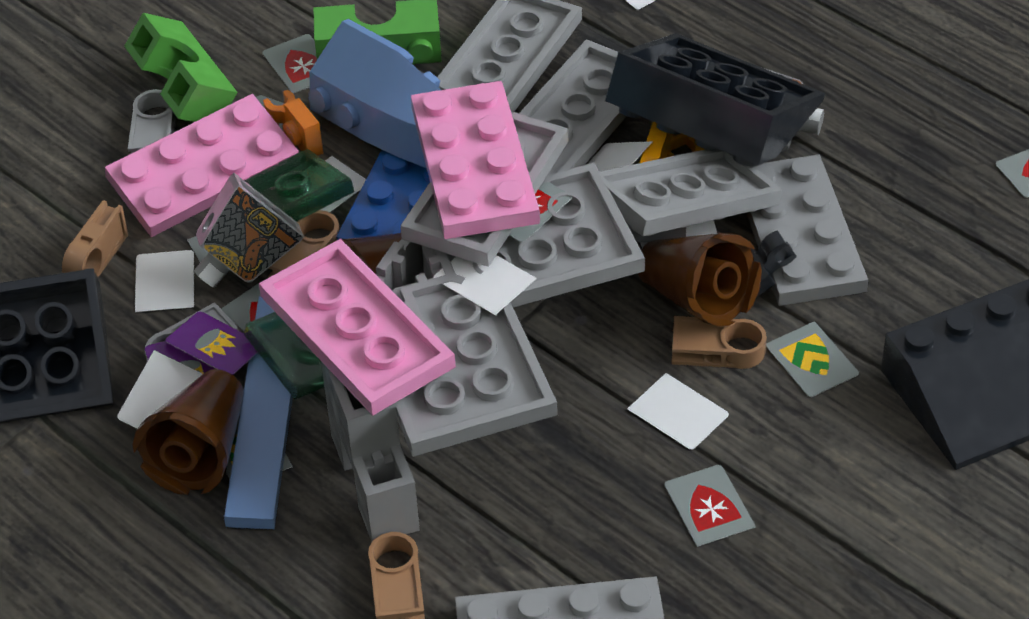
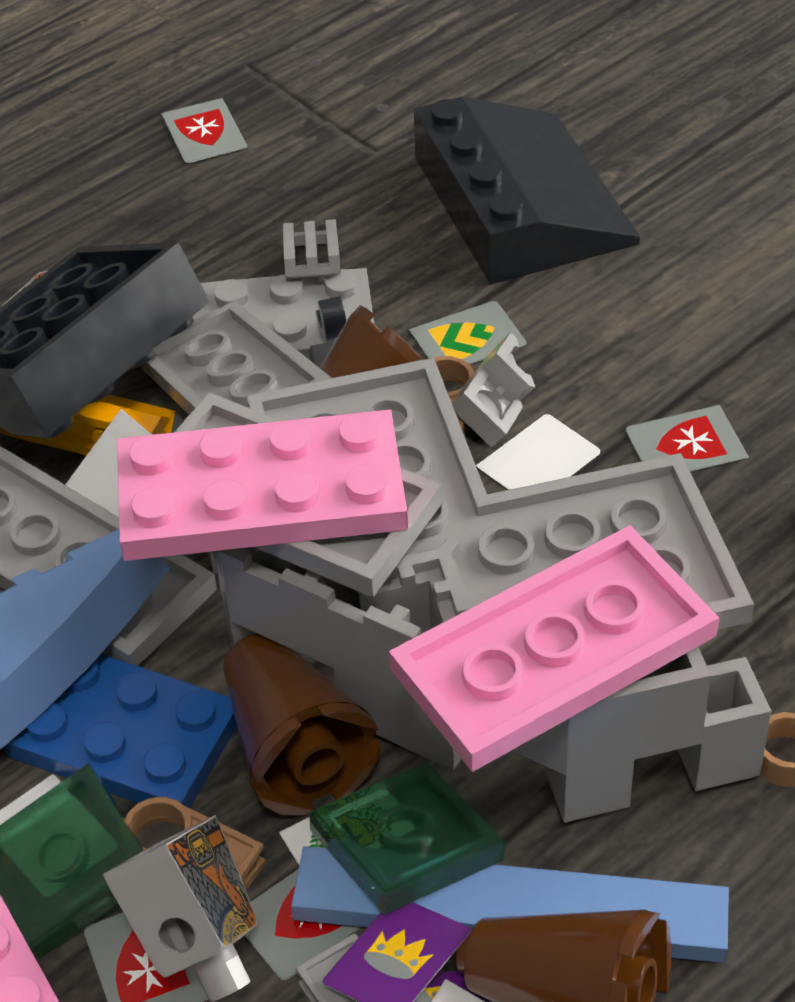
camera: 85 degrees left, 0 degrees up
white sticker [434,255,537,315] -> none
none -> light grey tile [283,219,341,279]
none -> light grey slope [452,332,535,447]

